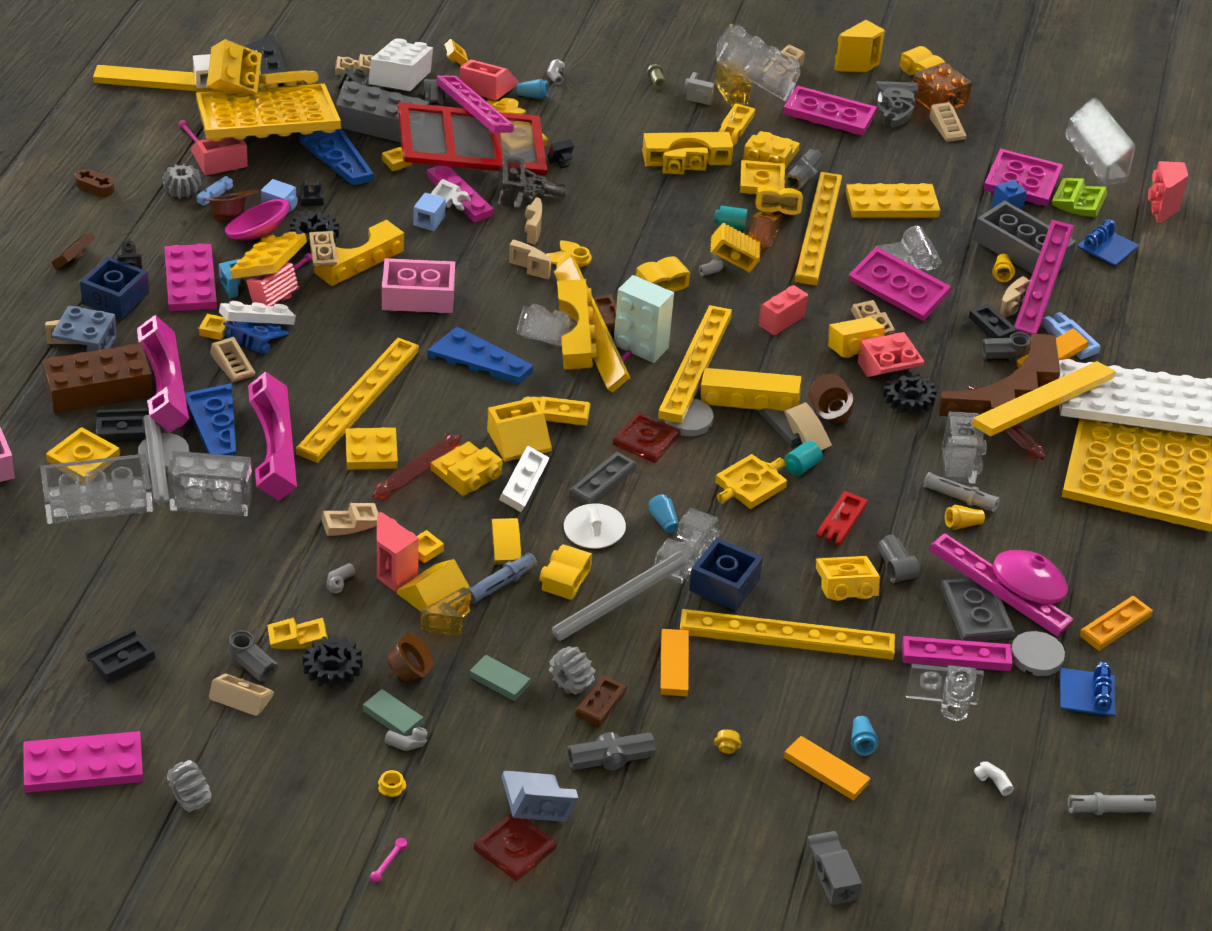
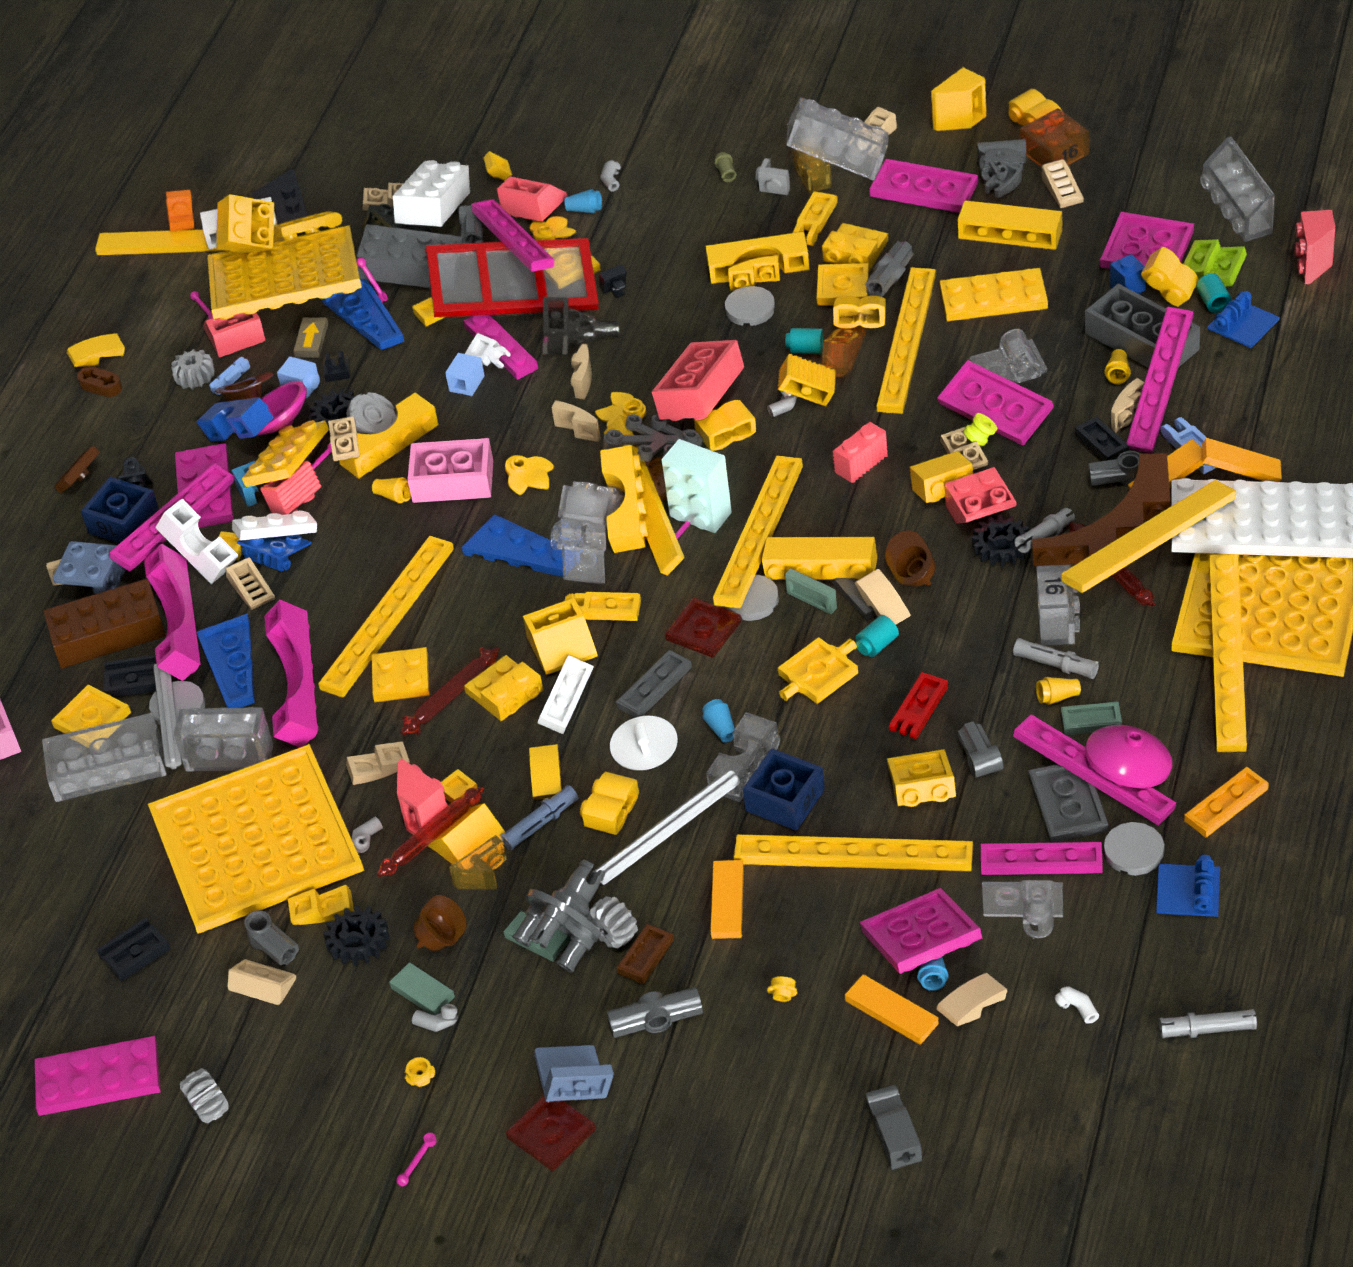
camera: 10 degrees right, 5 degrees up
none -> yellow slope [67,333,125,367]
none -> dark pink tile [109,463,234,572]
none -> yellow plate [148,745,364,934]
none -> white arch [155,499,238,584]
none -> orange brick [166,190,194,232]
none -> blue arch [197,397,274,442]
none -> dark tan tile [294,318,328,358]
none -> light grey tile [346,392,397,435]
none -> dark pink hinge [356,257,388,303]
none -> yellow cone [372,477,411,503]
none -> clear red wheel [377,786,484,877]
none -> yellow plate [505,455,554,495]
none -> dark grey piece [512,860,605,973]
none -> clear piece [550,512,606,584]
none -> dark grey plant [602,414,703,461]
none -> coral brick [652,340,744,421]
none -> light grey tile [725,286,775,326]
none -> sand green tile [785,568,837,614]
none -> dark pink plate [860,888,982,974]
none -> tan slope [937,973,1007,1026]
none -> yellow brick [958,200,1062,250]
none -> neon yellow wheel [964,413,997,447]
none -> light grey pin [1015,508,1075,553]
none -> sand green tile [1061,702,1122,735]
none -> yellow brick [1141,247,1199,307]
none -> teal brick [1196,274,1232,313]
none -> light orange tile [1202,438,1282,482]
none -> yellow plate [1210,554,1247,752]

